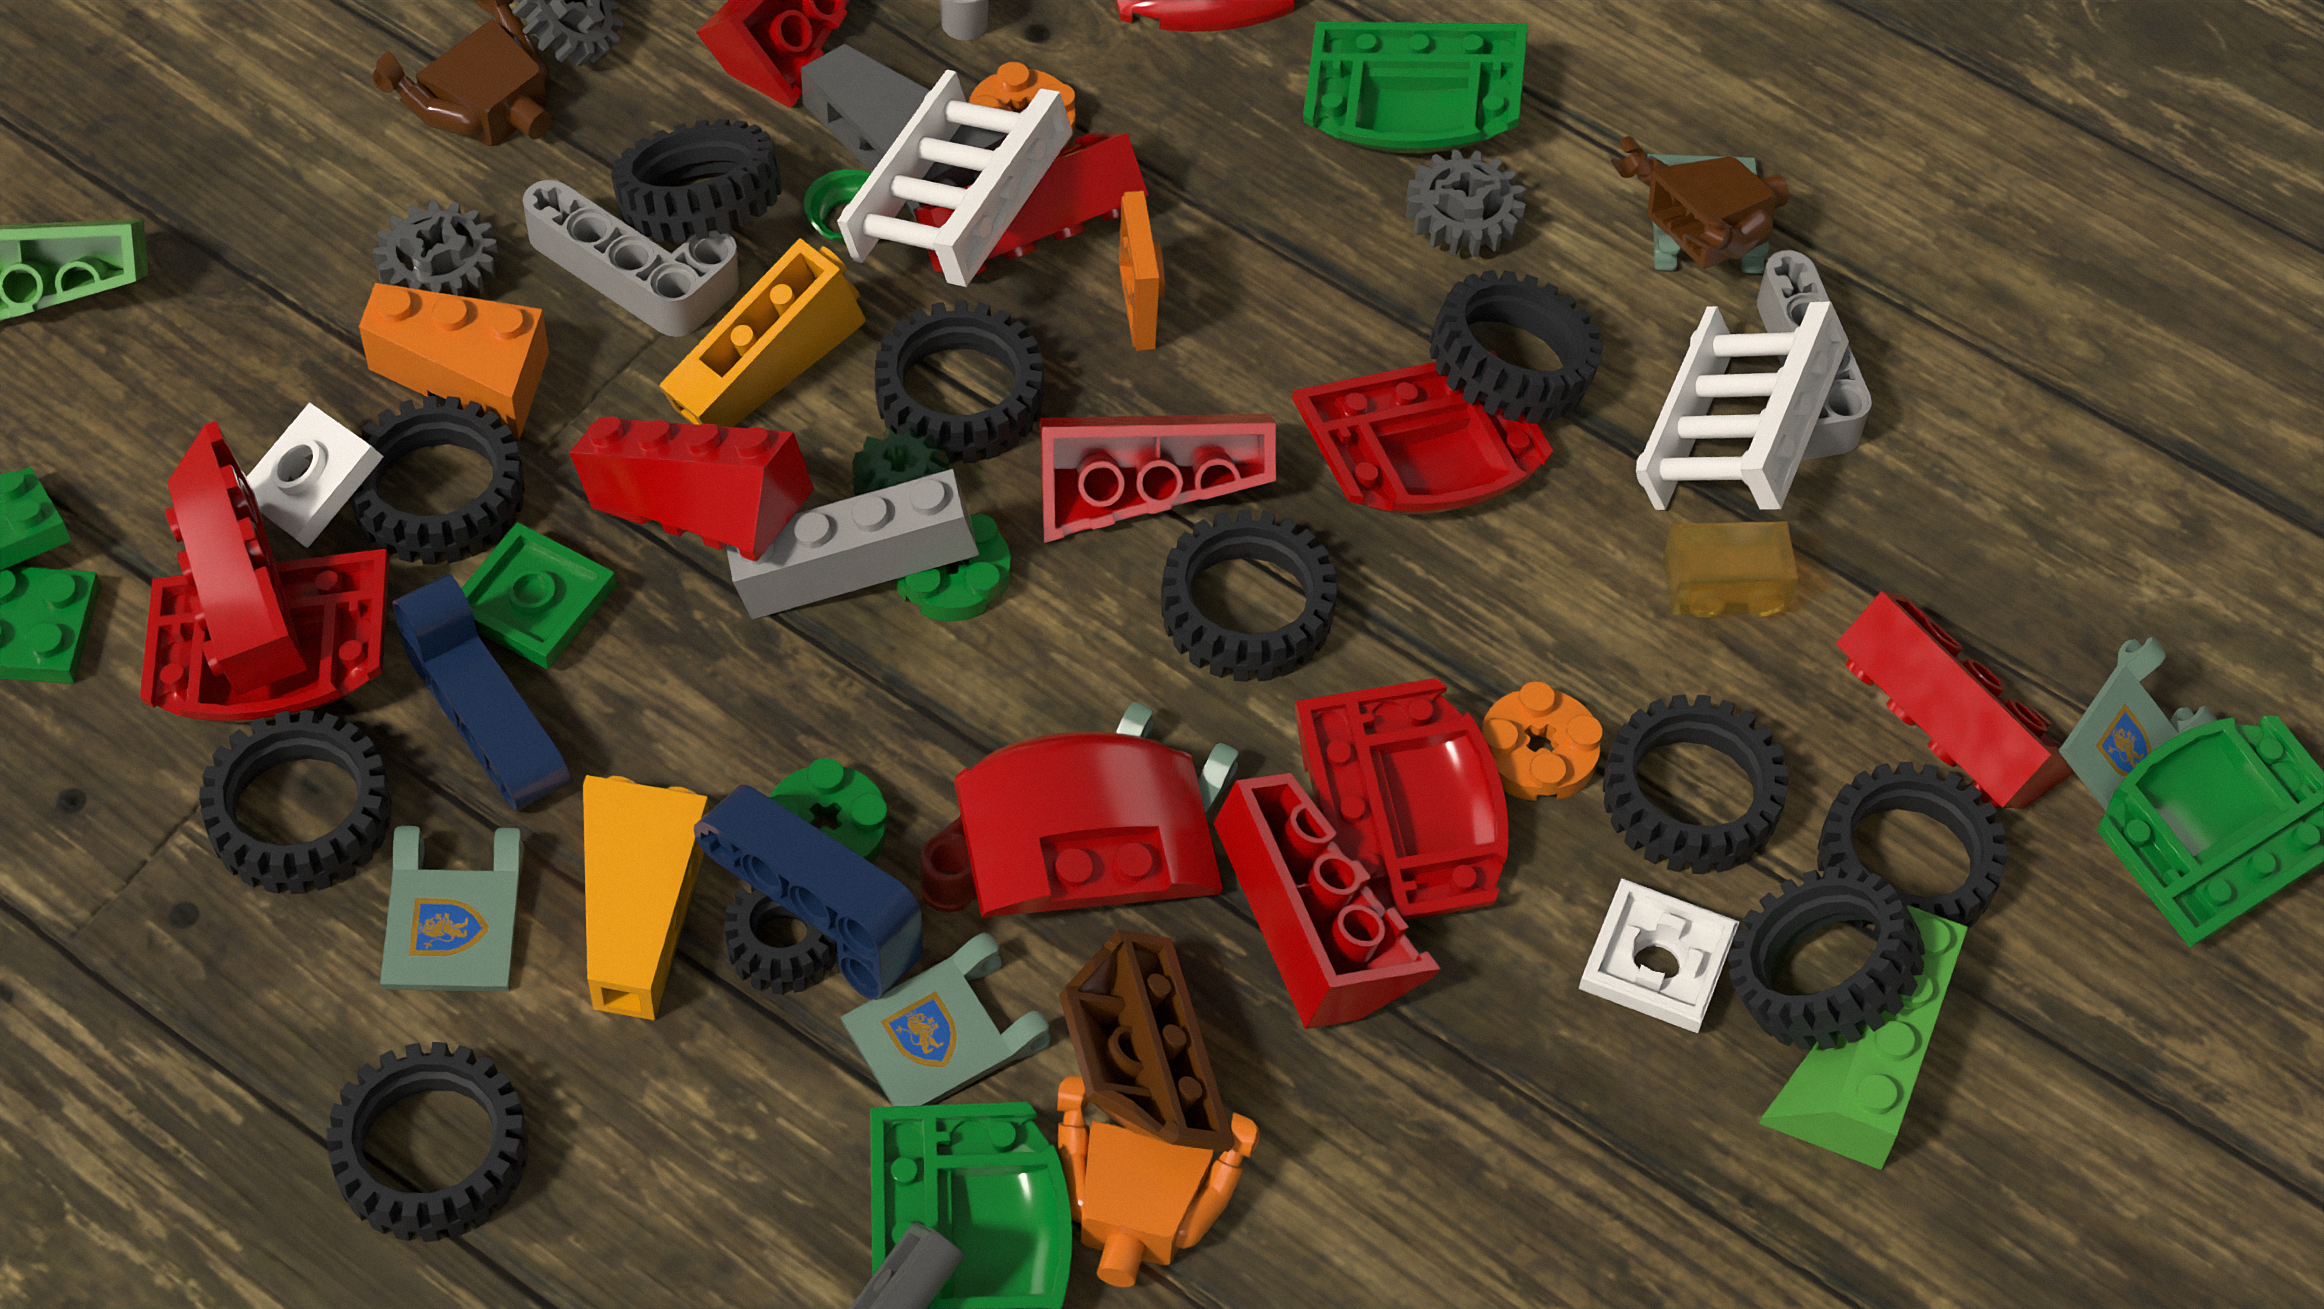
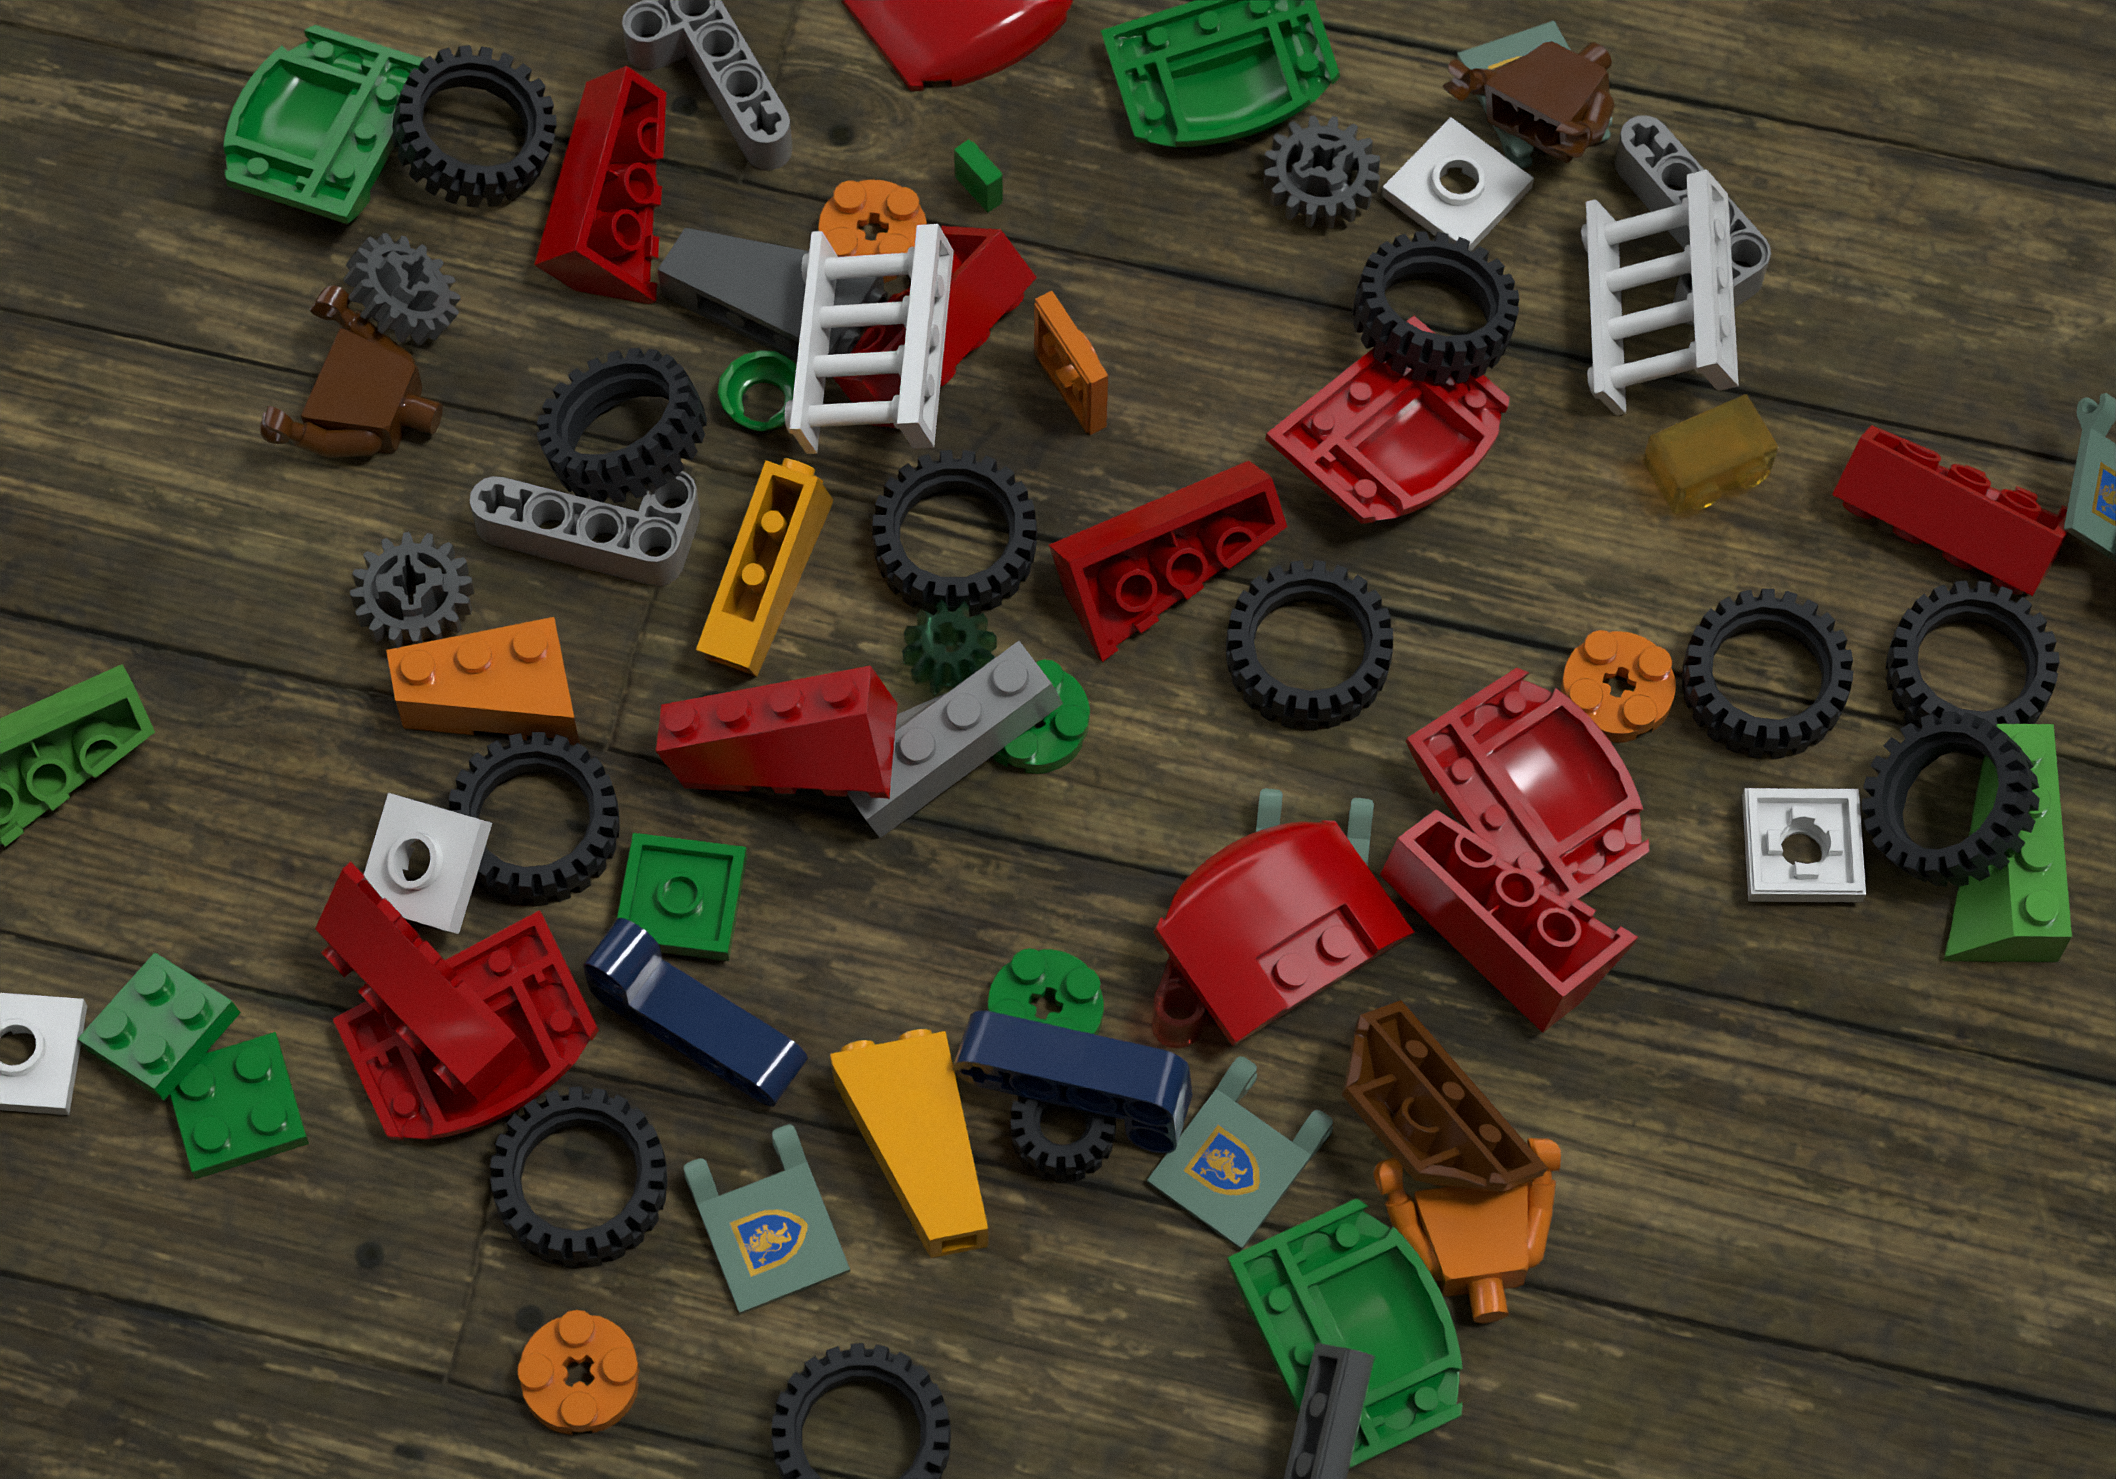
camera: 20 degrees left, 10 degrees up
none -> orange plate [517,1310,640,1435]
none -> green tile [954,139,1003,213]
none -> white piece [1382,117,1534,251]

